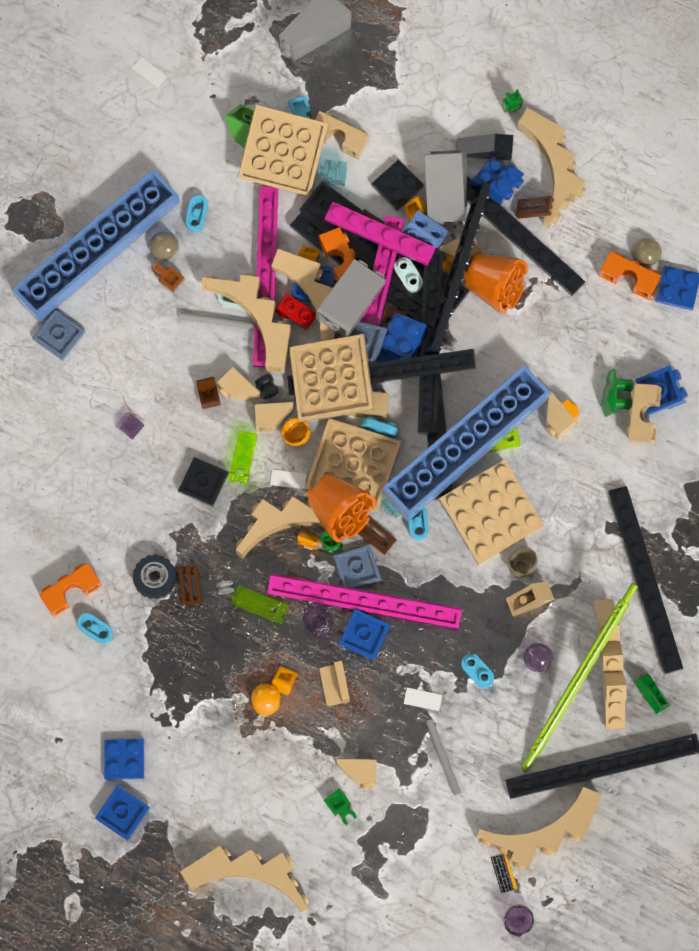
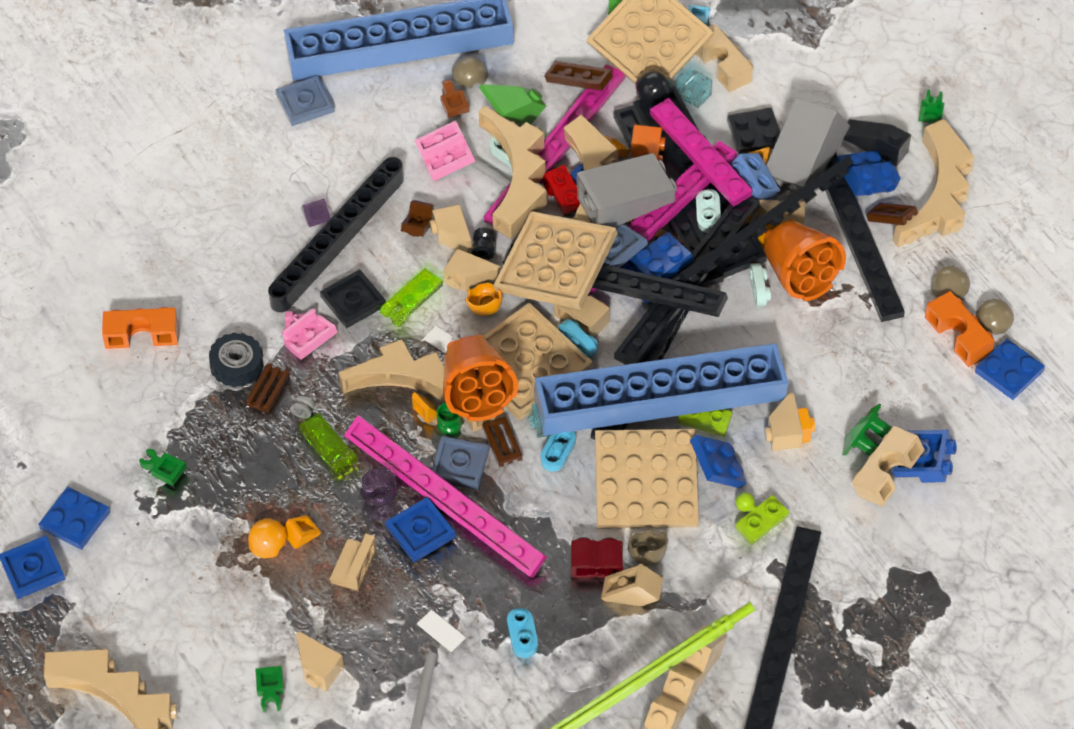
camera: 30 degrees right, 20 degrees down
medium azure plate [77,613,113,644] -> none
medium azure plate [185,195,208,233] -> none
clear purple hair [523,642,553,672] -> none
none -> green plate [139,449,187,486]
none -> black beam [268,157,404,312]
none -> bright pink slope [282,309,338,360]
none -> bright pink slope [414,121,475,181]
none -> bright green slope [479,84,546,124]
none -> reddish brown plate [544,61,613,91]
none -> dark red brick [571,537,623,579]
none -> black hair [636,70,673,104]
none -> blue plate [690,434,747,489]
none -> lime plate [735,492,790,545]
none -> light aqua plate [750,263,771,307]
none -> dark tan hair [930,266,970,299]

